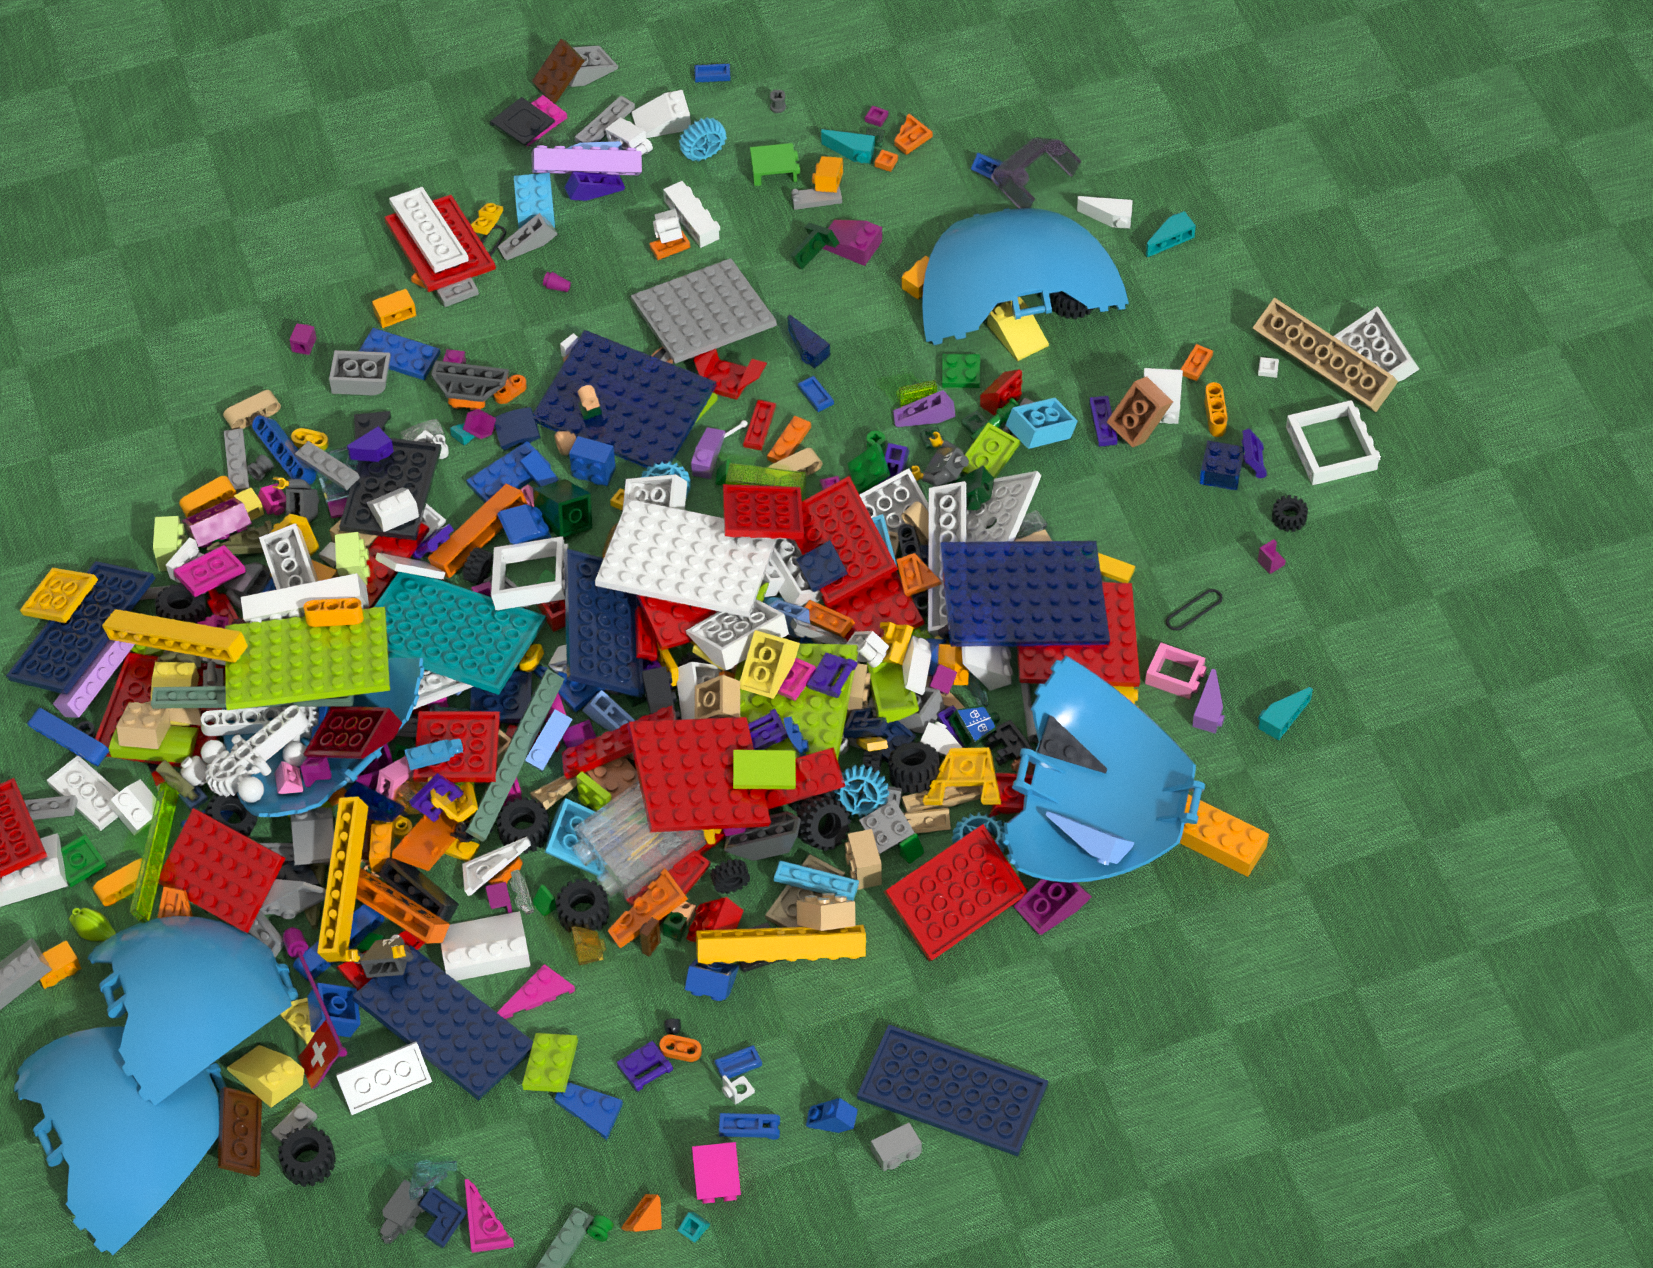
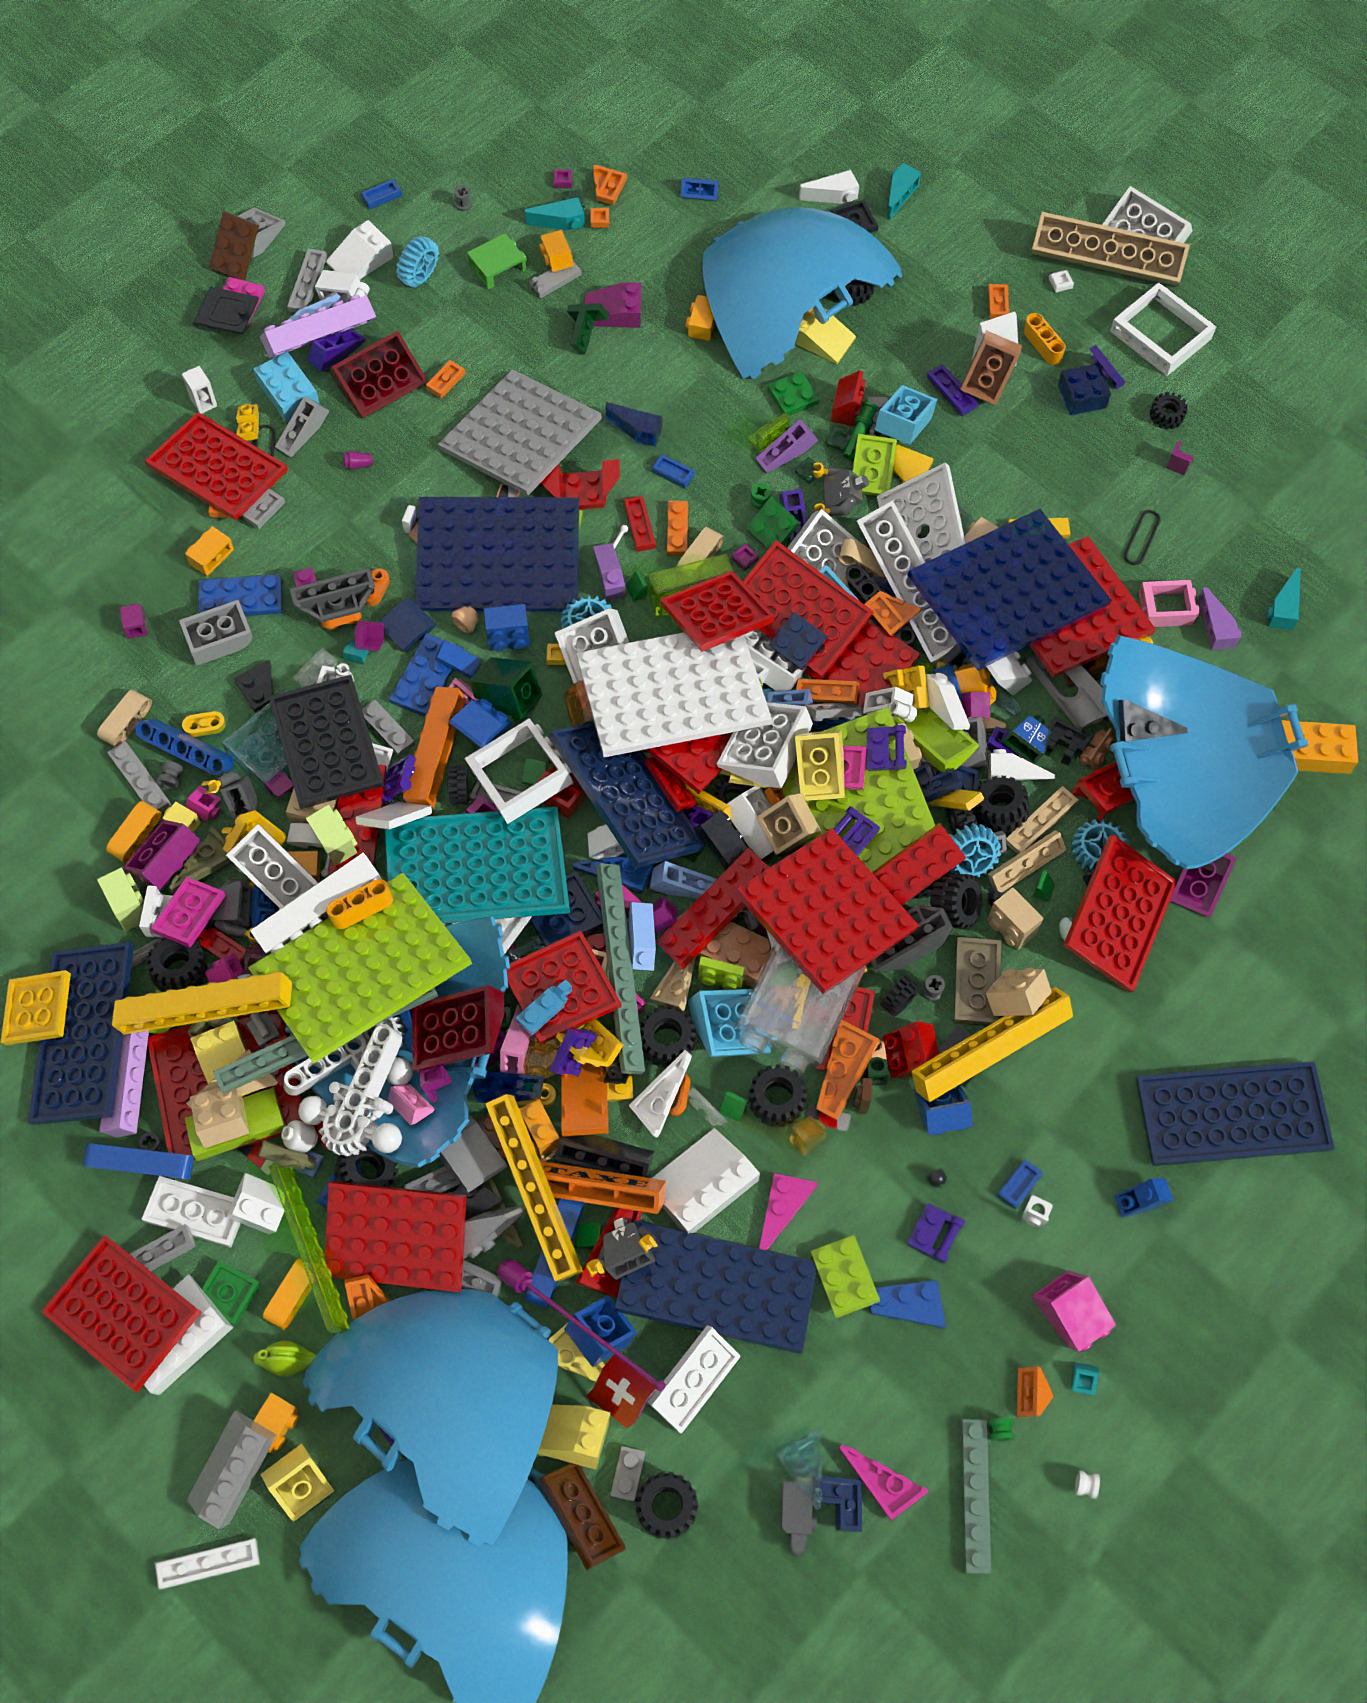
camera: 30 degrees left, 10 degrees up
light grey plate [295,441,360,491] -> none
dark purple slope [347,426,394,462] -> none
white slope [367,488,419,532] -> none
white plate [389,187,468,273] -> none
magenta panel [486,882,512,913] -> none
yellow plate [518,644,544,672] -> none
light nougat leg [578,385,602,420] -> none
white hinge [653,209,683,243] -> none
orange plate [660,1035,702,1062] -> none
white brick [663,181,720,248] -> none
blue plate [719,1113,780,1140] -> none
lime tile [733,750,796,789] -> none
medium azure tile [774,861,859,901] -> none
blue slope [784,717,809,757] -> none
light grey hinge [859,799,915,854] -> none
light grey brick [871,1123,922,1171] -> none
yellow wing [923,748,1001,805] -> none
dark green torso [953,465,994,510] -> none
windscreen [991,137,1082,209] -> none
light blue wedge [1046,811,1134,865] -> none
none -> white brick [182,366,217,414]
none -> light yellow slope [260,1444,334,1522]
none -> dark red slope [329,331,428,419]
none -> light grey plate [362,700,415,757]
none -> sticker [805,1104,851,1132]
none -> black tile [830,200,879,233]
none -> yellow slope [893,444,933,483]
none -> dark grey bush [923,975,945,1001]

